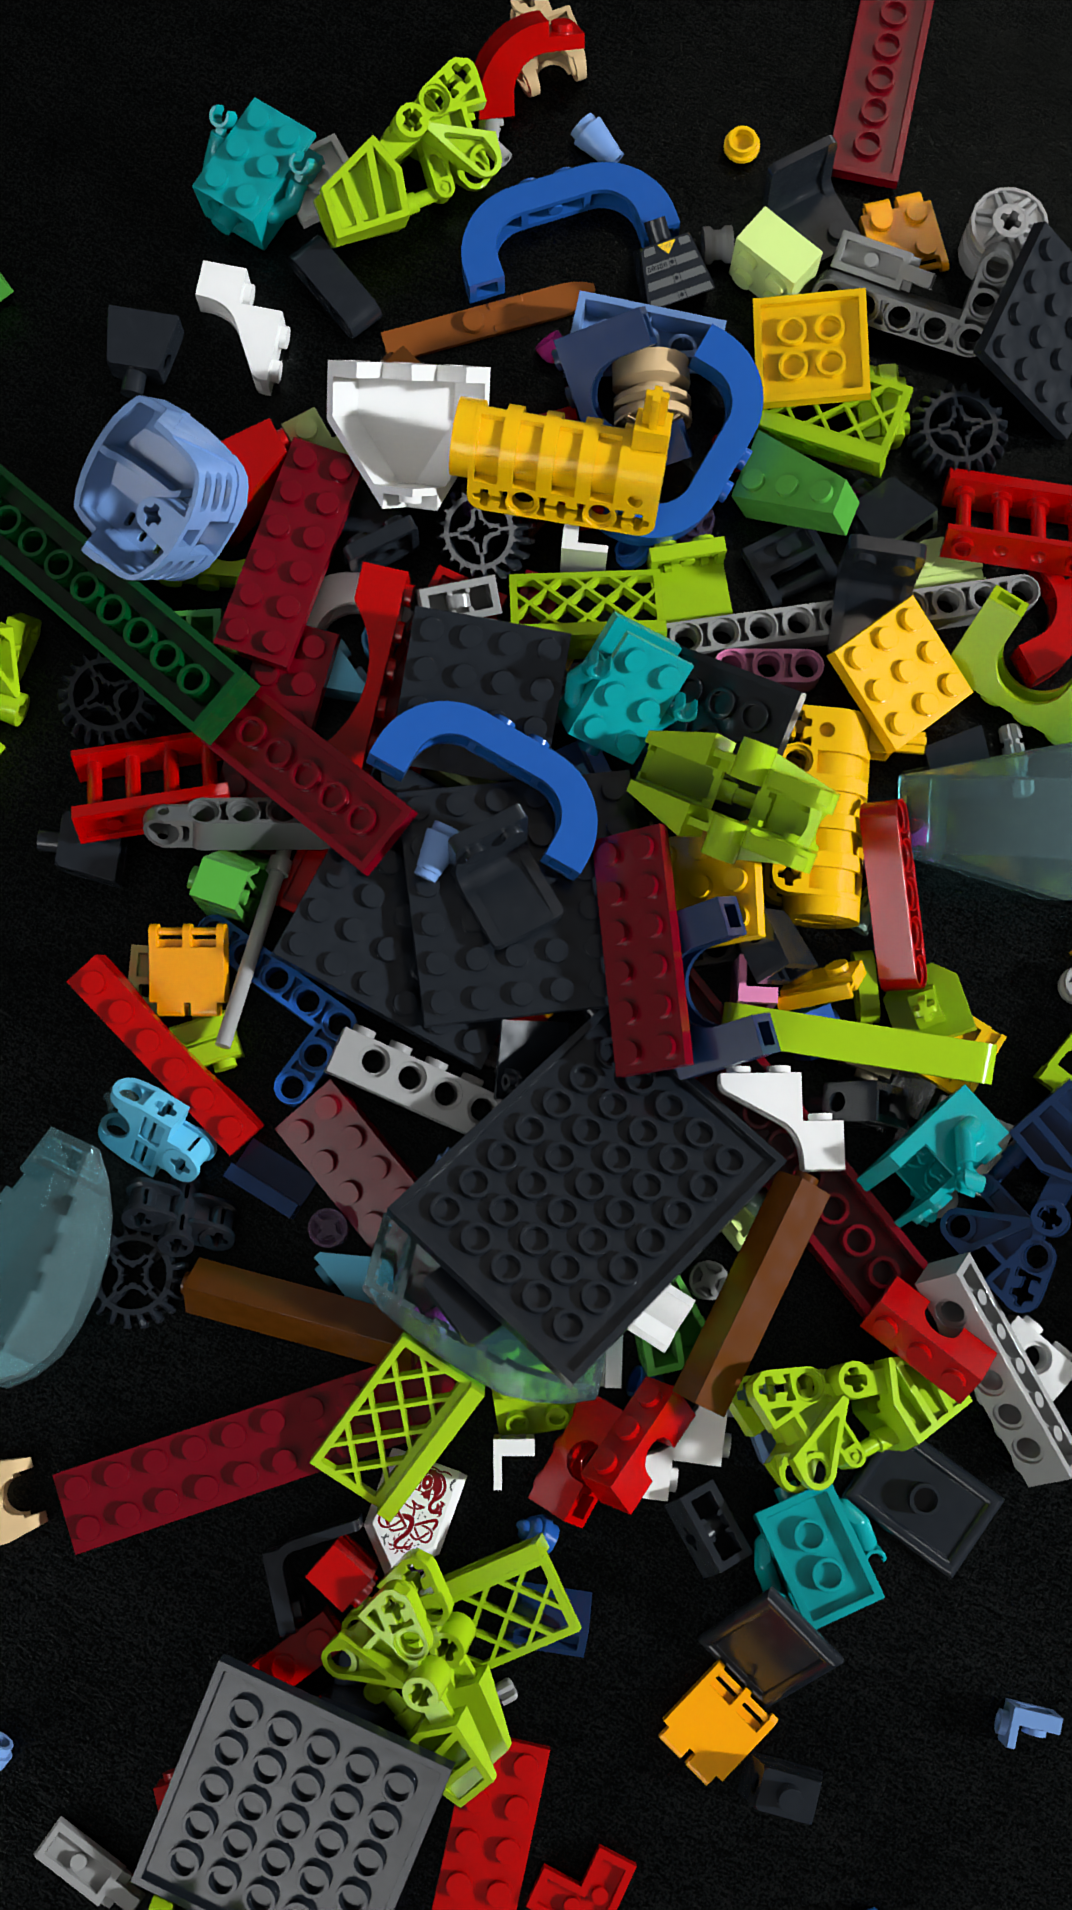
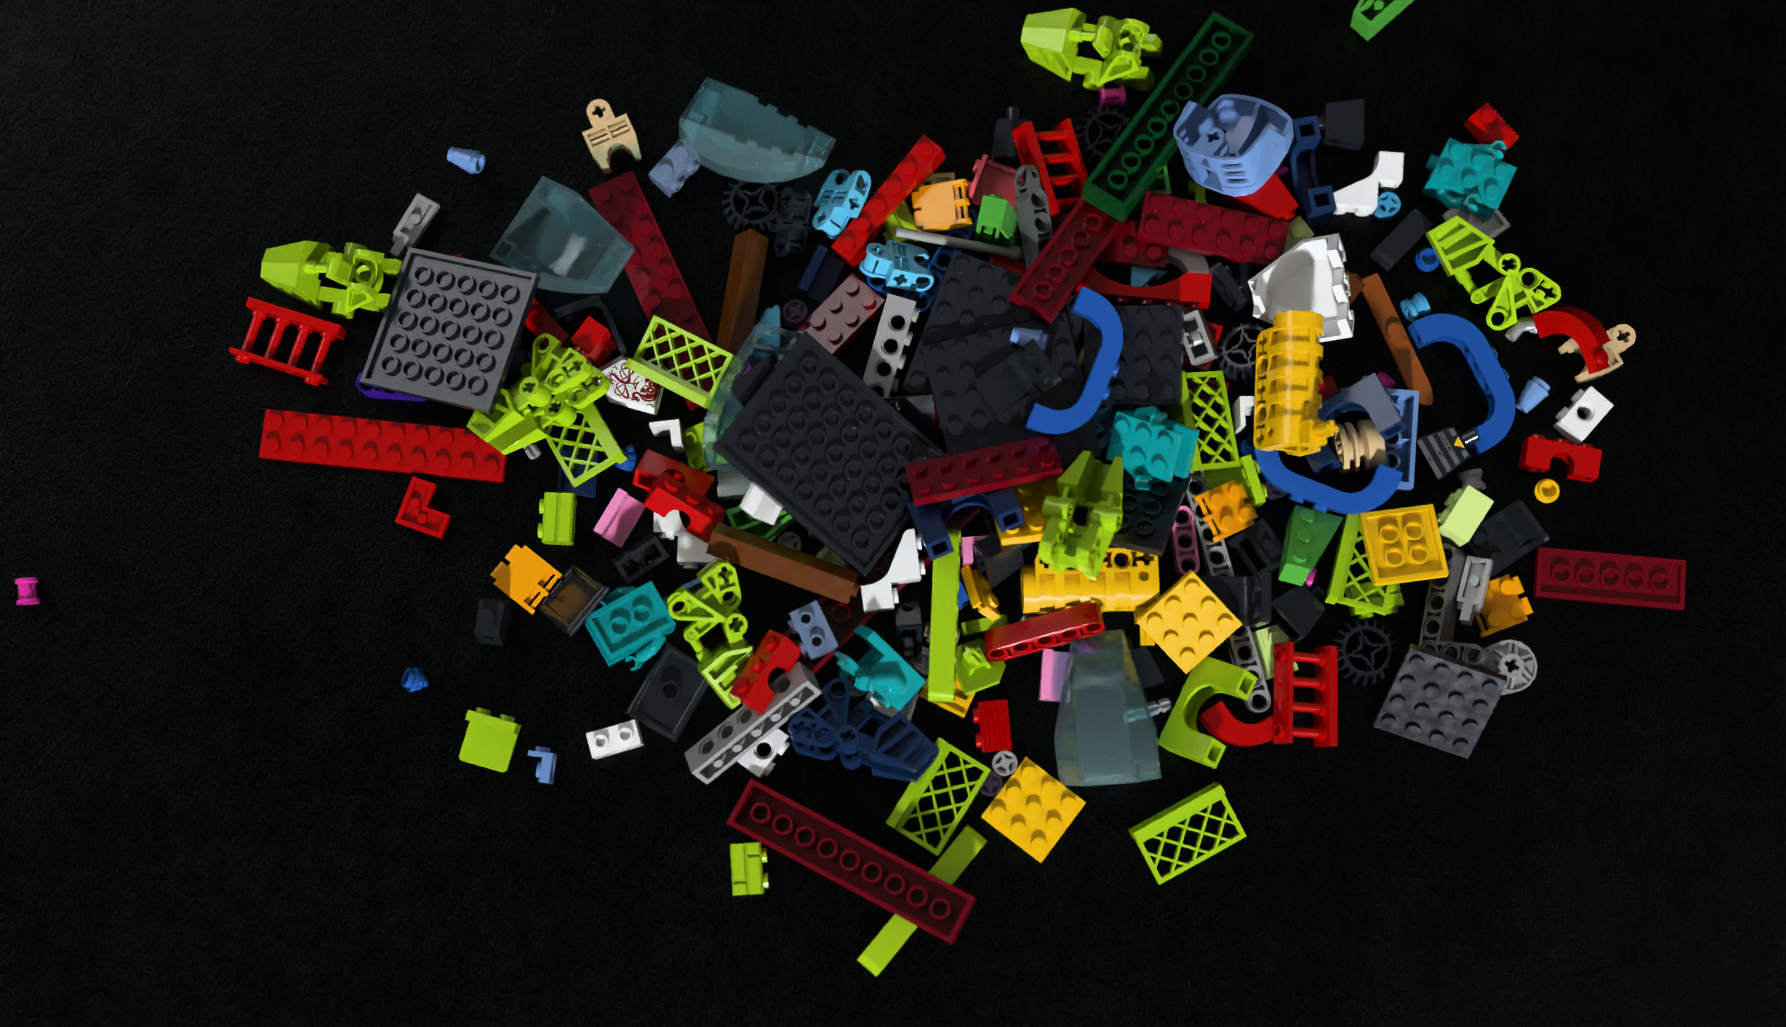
camera: 85 degrees right, 0 degrees up
none -> lime bracket [459,707,521,772]
none -> clear light blue windscreen [489,176,636,294]
none -> lime brick [538,492,577,546]
none -> white brick [586,720,644,759]
none -> bright pink panel [594,488,646,548]
none -> sand blue brick [649,139,701,197]
none -> sand blue brick [787,600,839,661]
none -> medium azure piece [859,240,934,292]
none -> coral panel [966,154,1023,212]
none -> red brick [972,699,1012,753]
none -> bright pink panel [1039,649,1071,702]
none -> dark pink bush [1099,86,1126,108]
none -> light orange plate [1194,480,1258,543]
none -> dark blue arch [1286,115,1336,228]
none -> dark azure wheel [1373,192,1401,220]
none -> dark azure wheel [1401,293,1431,323]
none -> blue plate [1415,248,1440,272]
none -> red brick [1464,103,1519,157]
none -> red arch [1518,434,1602,482]
none -> white brick [1553,386,1614,445]

